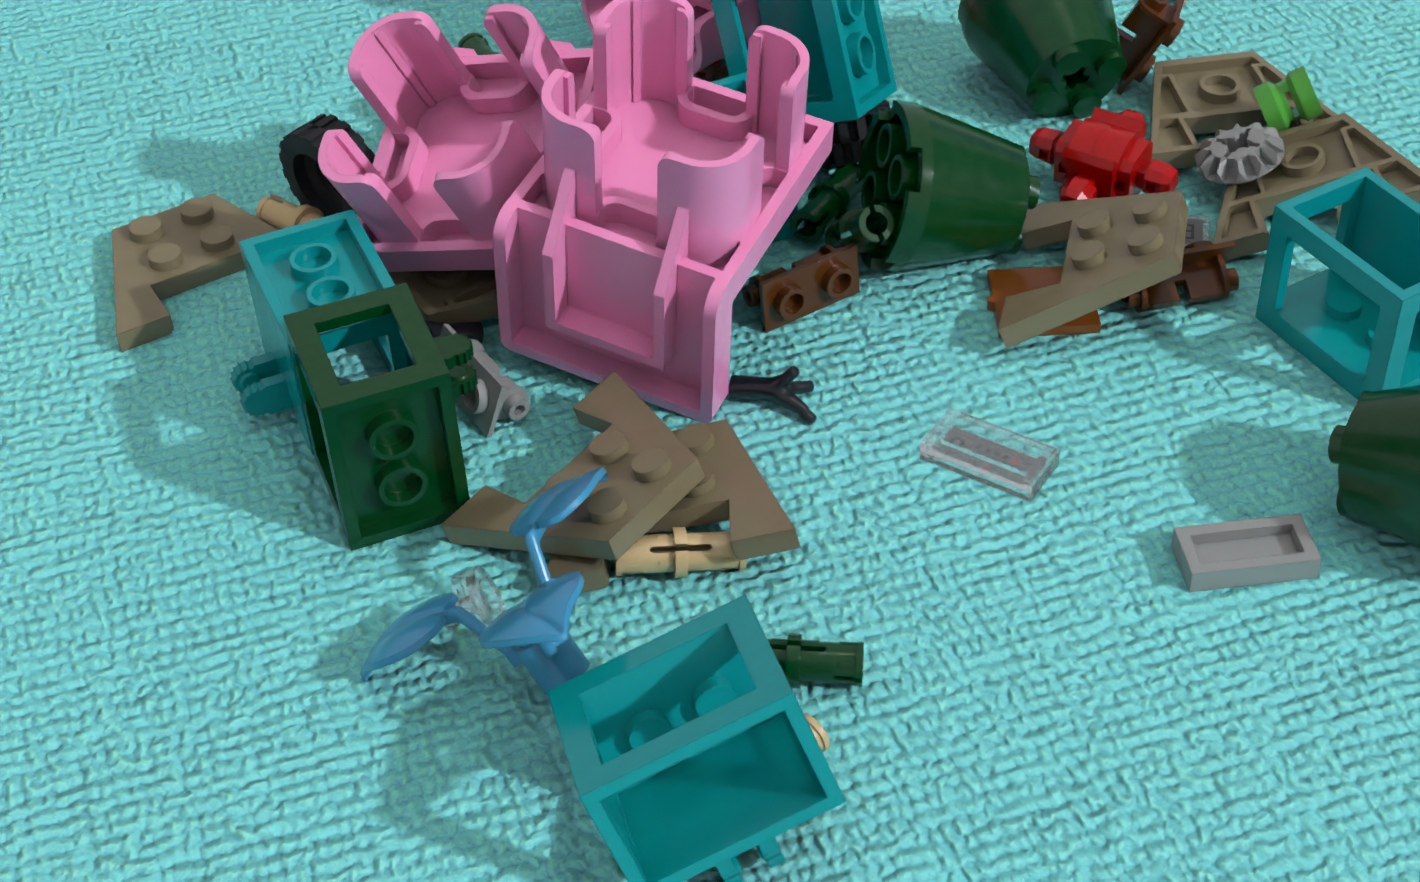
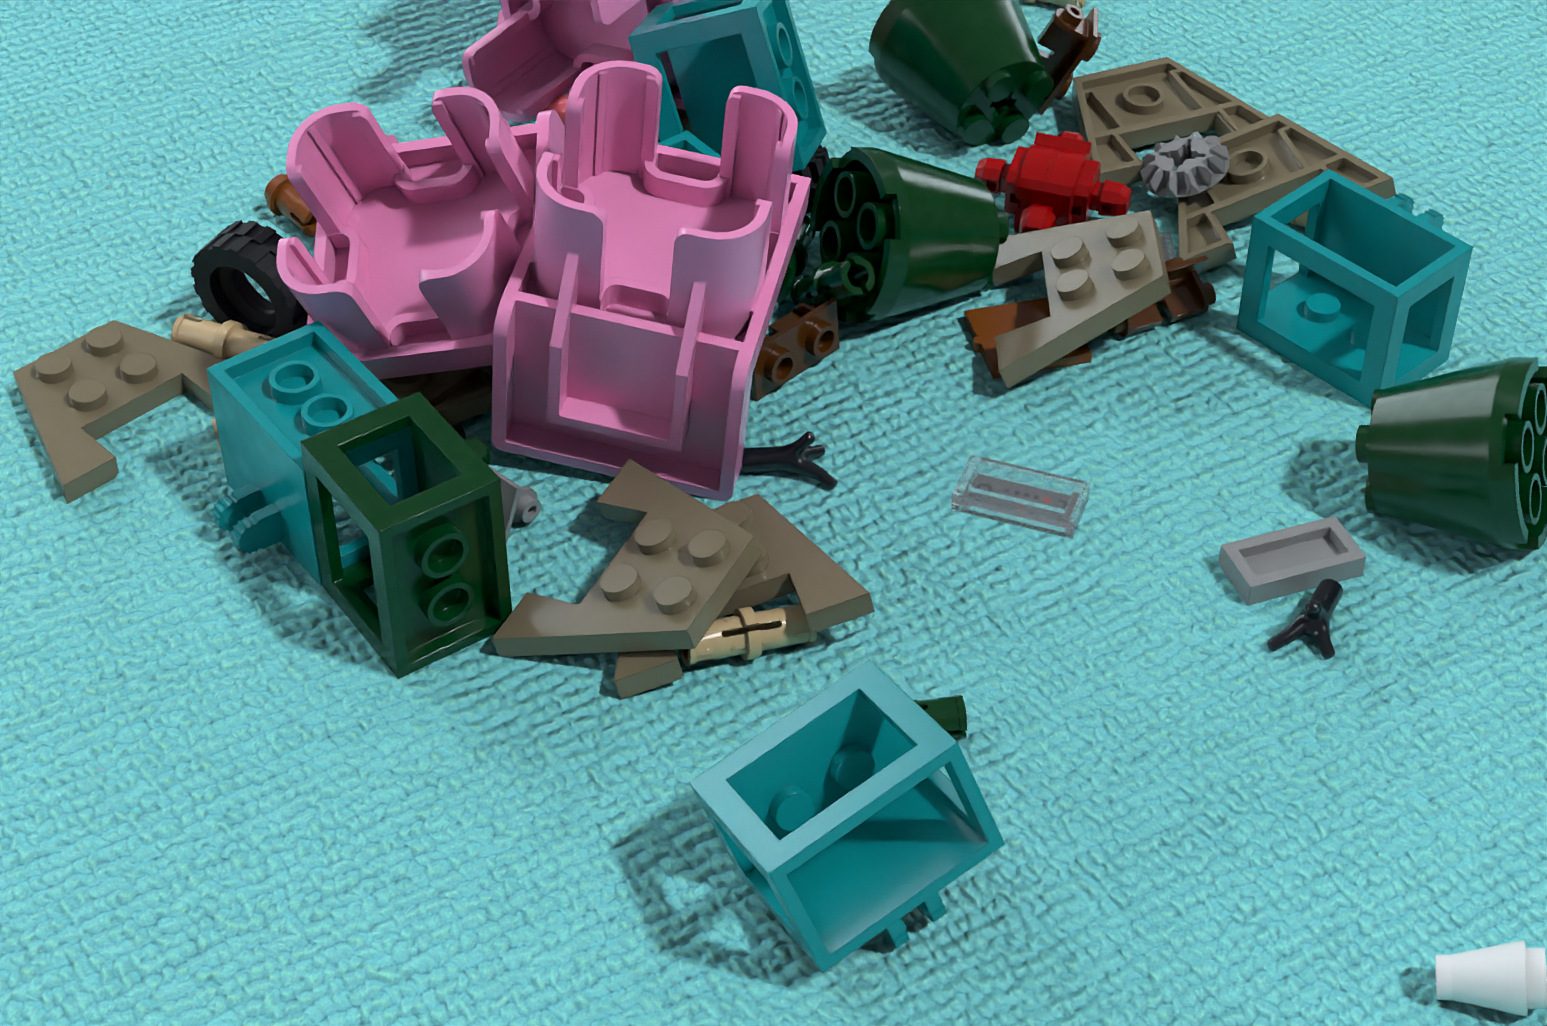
camera: 15 degrees left, 0 degrees up
dark azure plant [360,467,608,695] -> none
clear tile [445,566,506,637] -> none
bright green wheel [1252,66,1324,132] -> none
none -> black bar [1267,579,1343,659]

